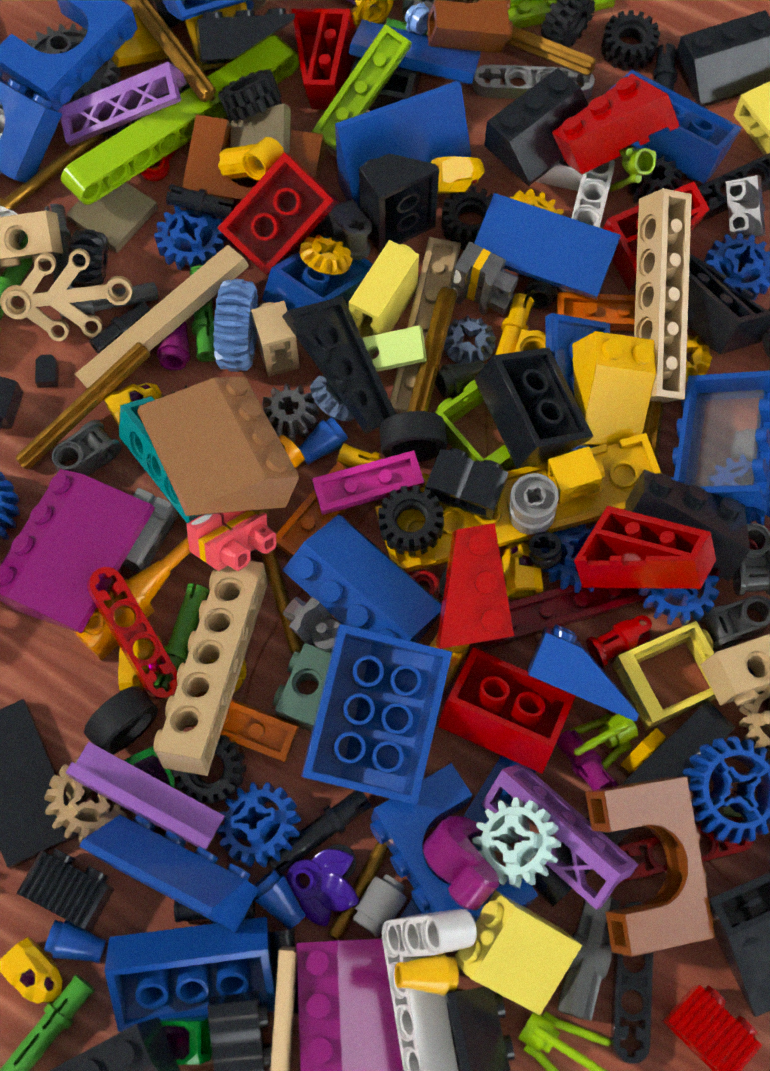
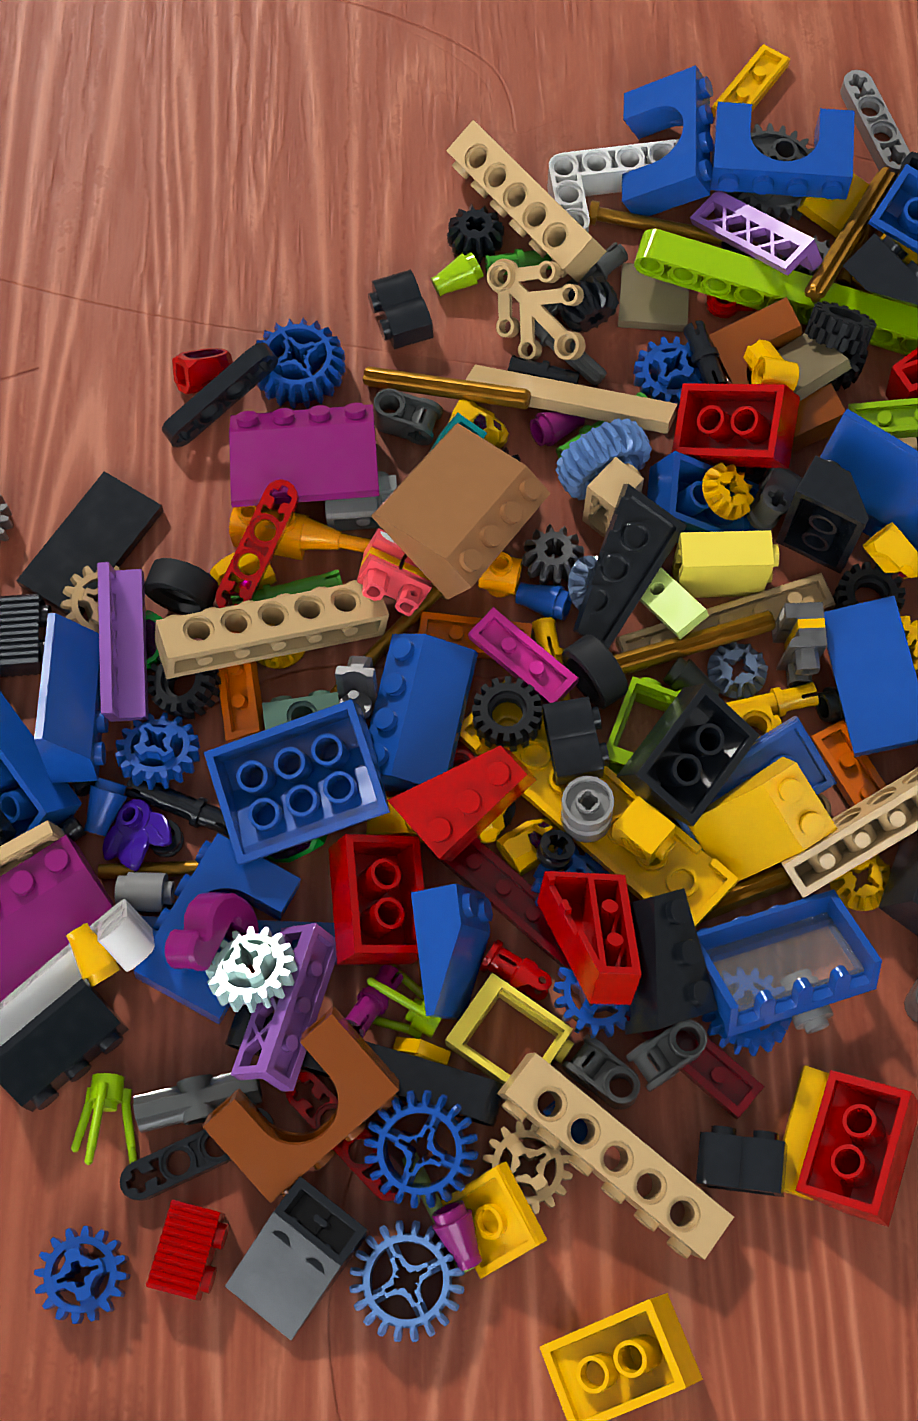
camera: 60 degrees right, 0 degrees up
black piece [35,354,58,388] -> none
light yellow brick [454,890,583,1015] -> none

